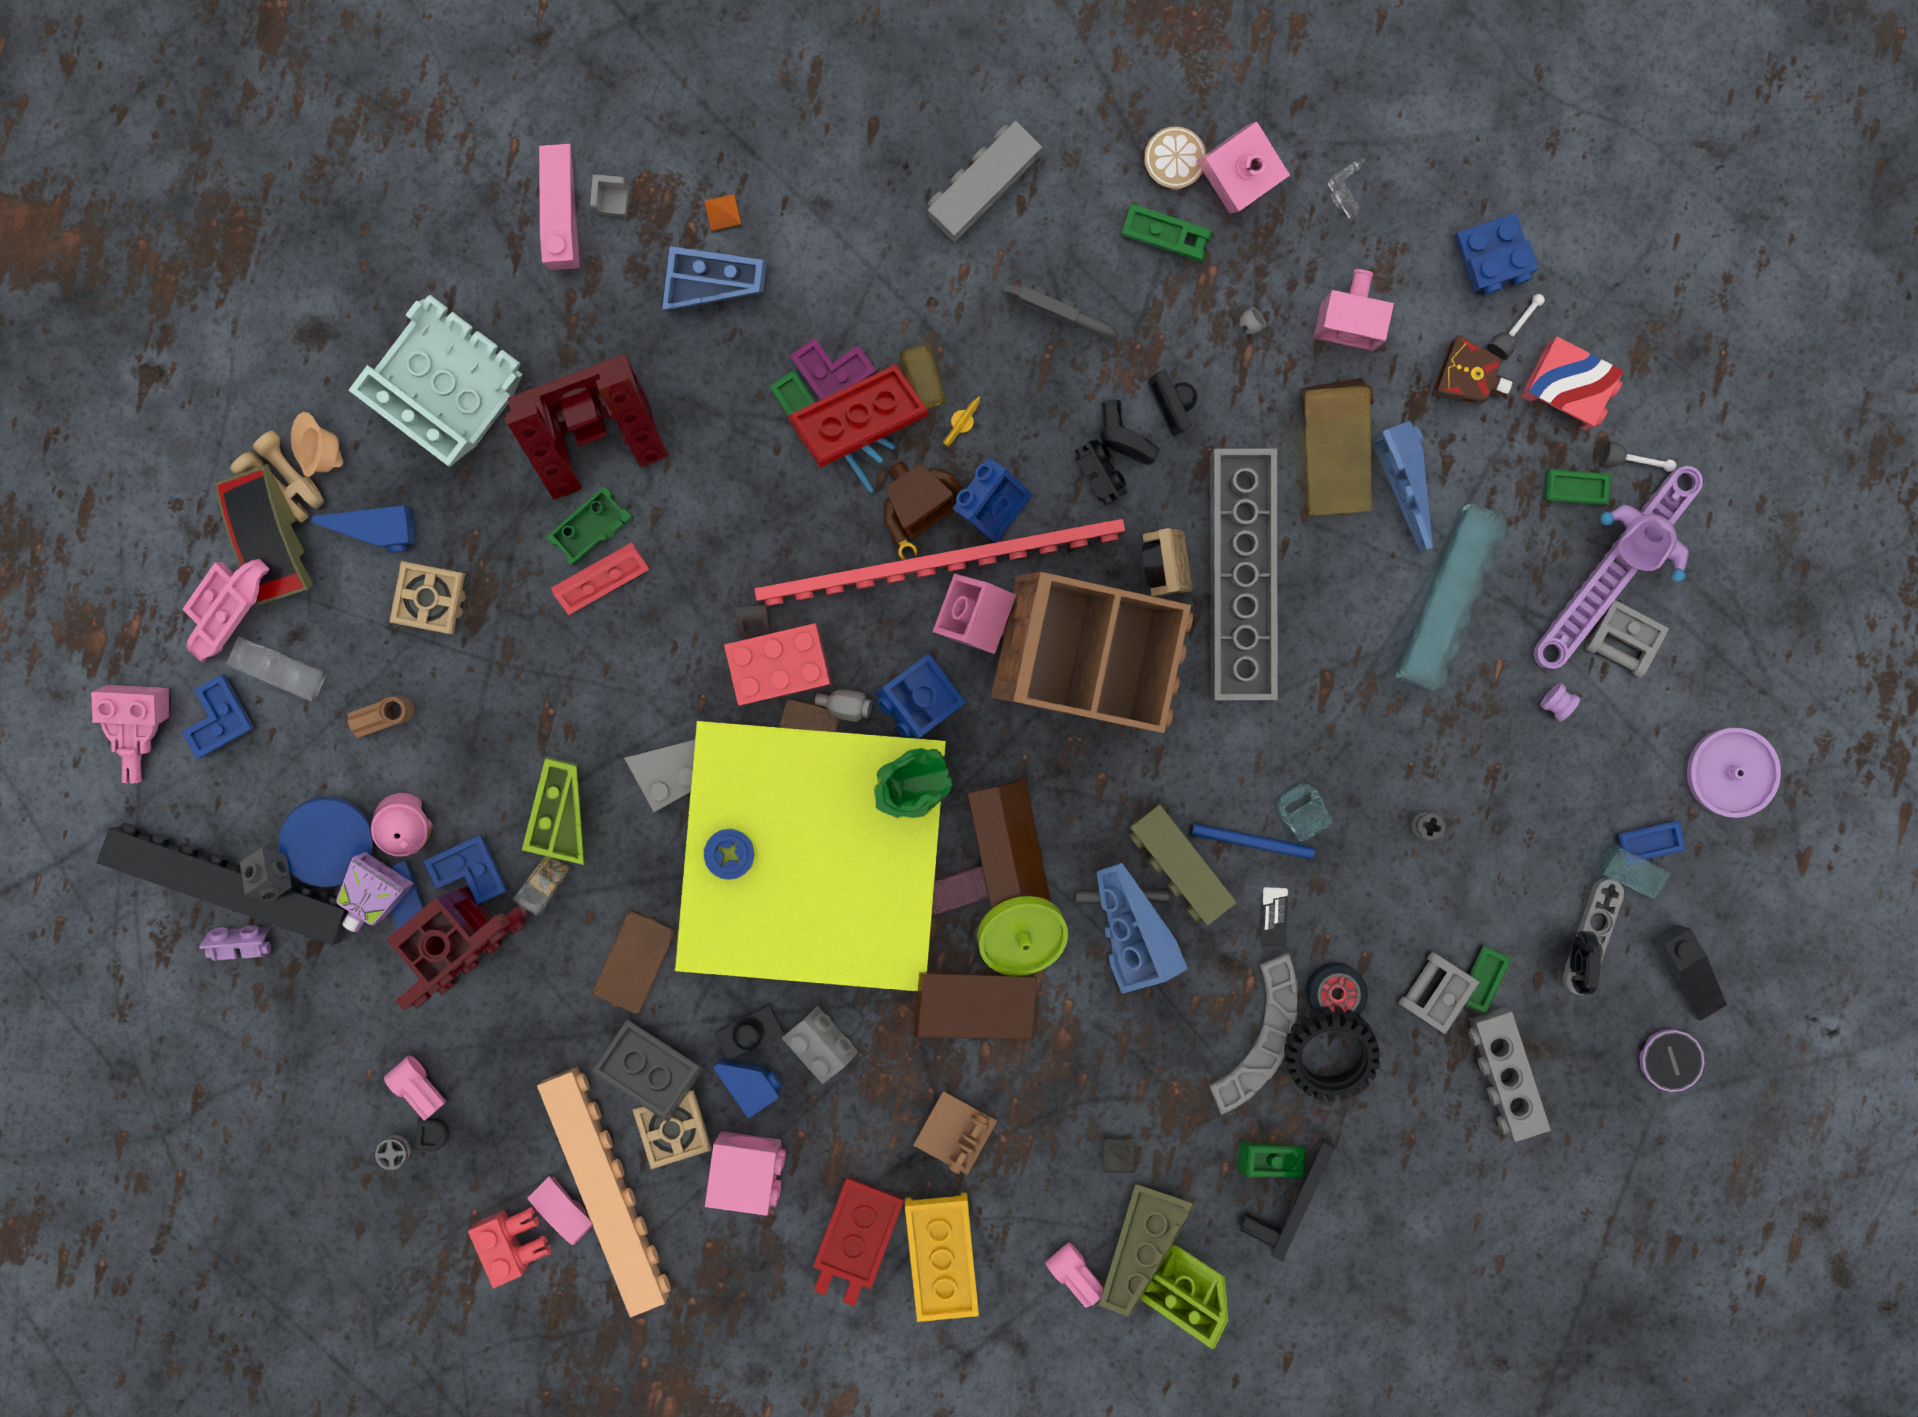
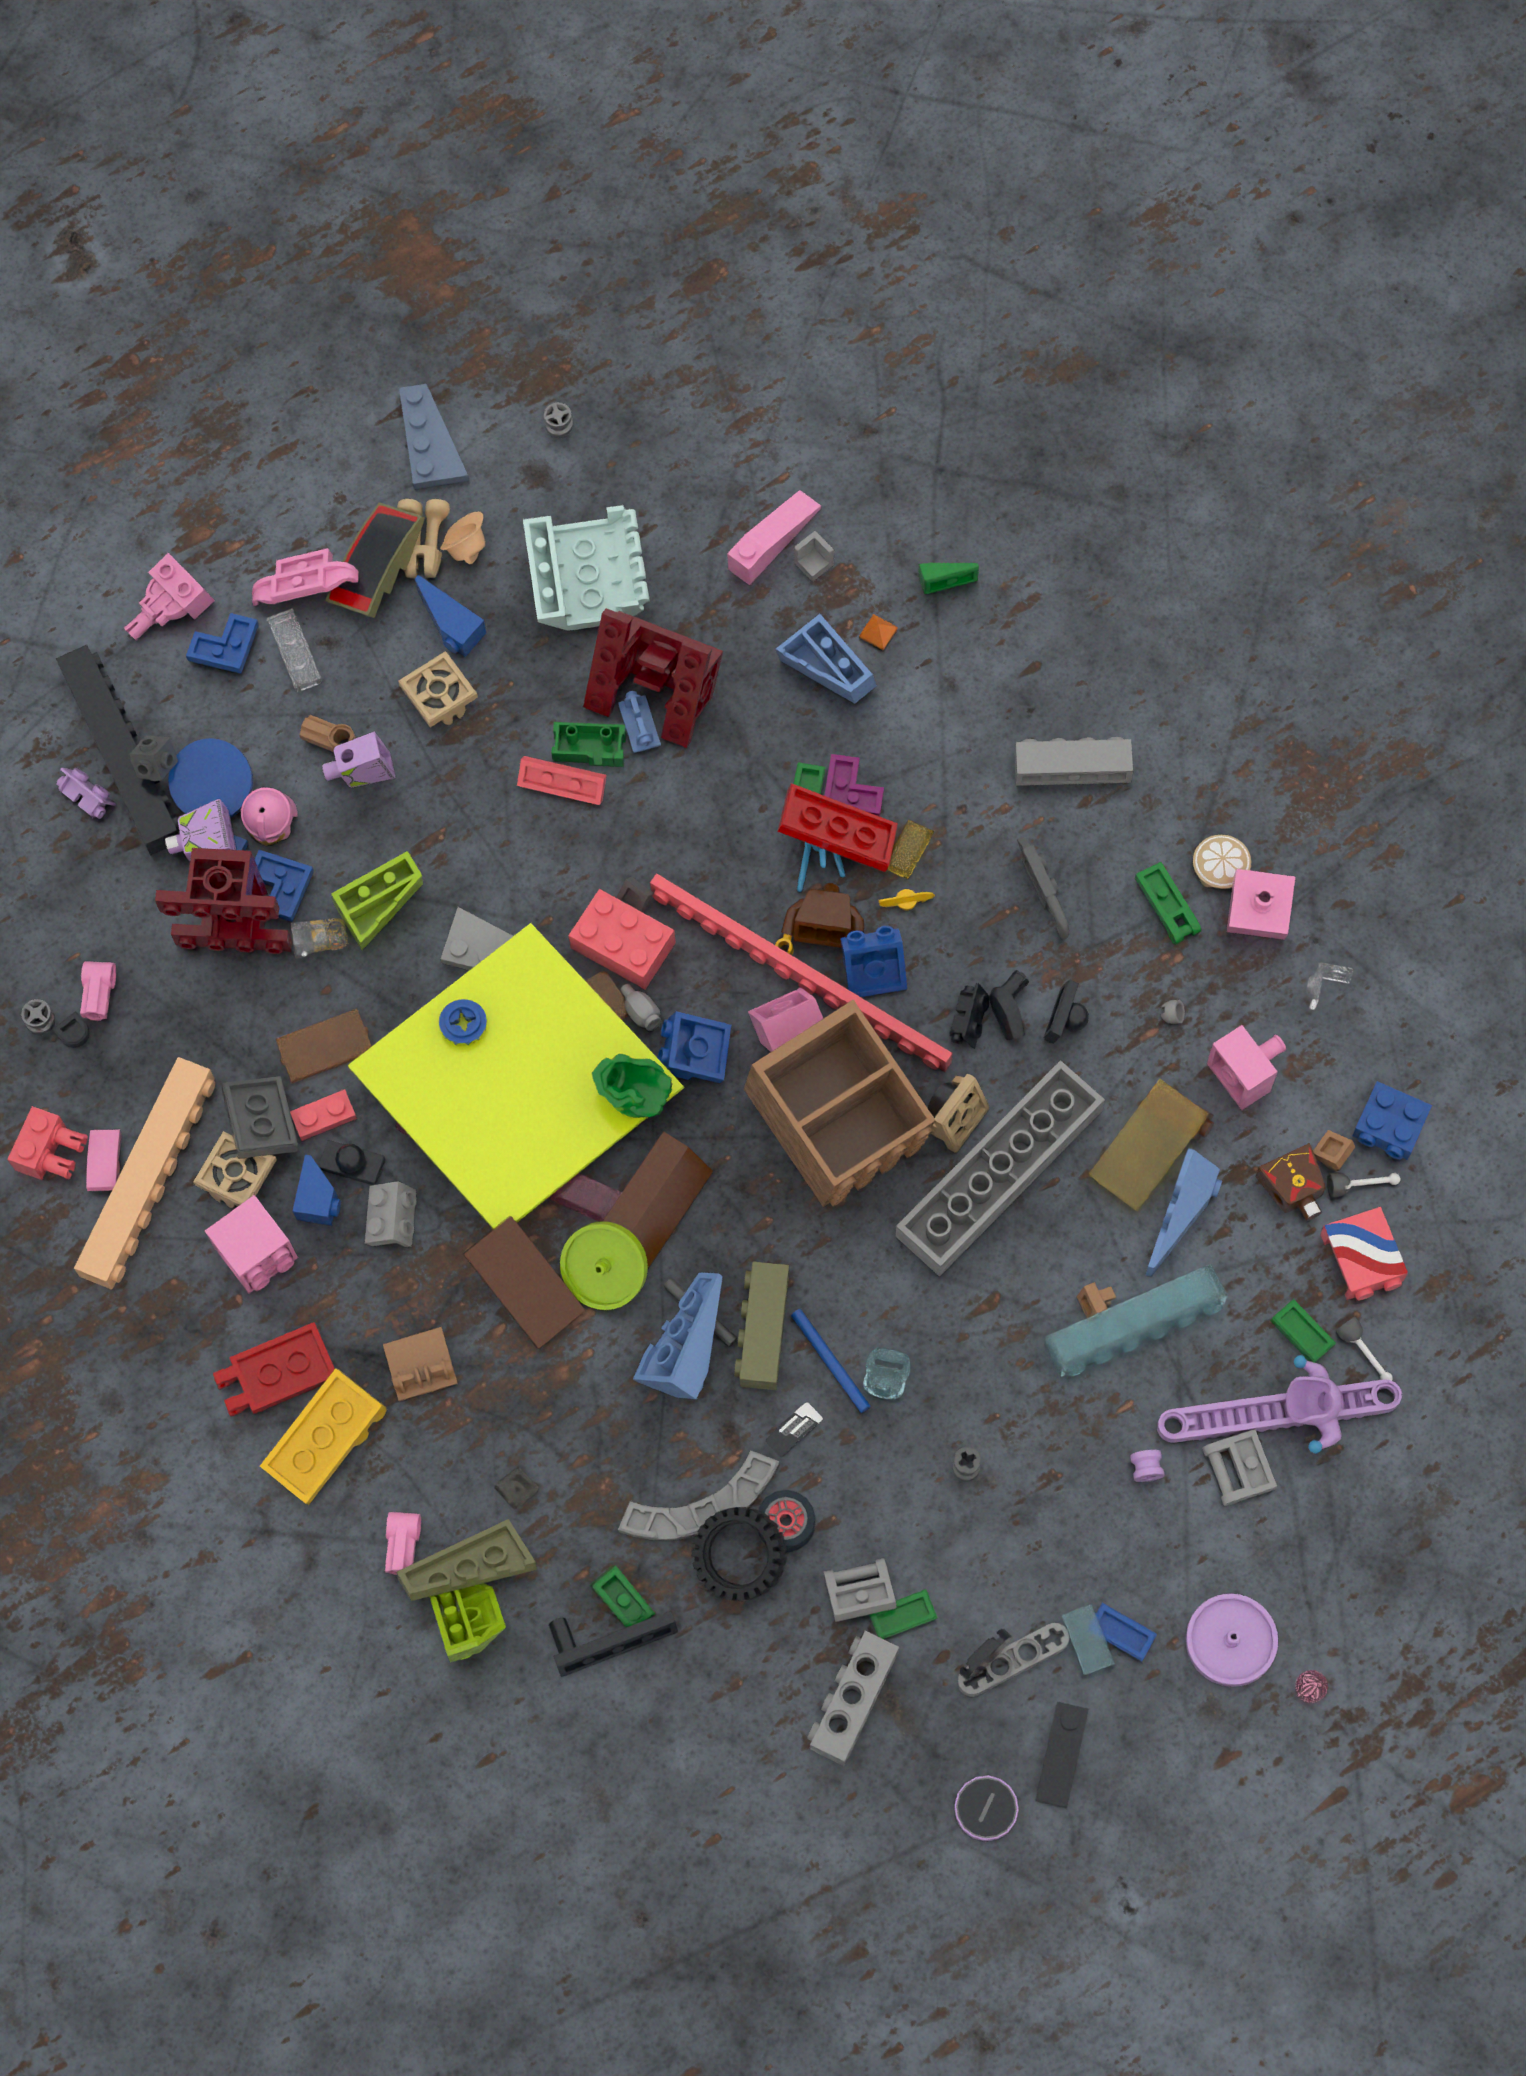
camera: 50 degrees right, 20 degrees down
none -> coral plate [290,1089,357,1141]
none -> lavender torso [322,732,395,787]
none -> sand blue wing [399,384,469,489]
none -> flat silver wheel [544,402,573,438]
none -> medium blue hinge [618,691,661,753]
none -> green slope [918,563,979,594]
none -> medium nougat tile [1077,1282,1116,1324]
none -> clear pink tile [1295,1670,1328,1703]
none -> medium nougat tile [1313,1130,1355,1172]

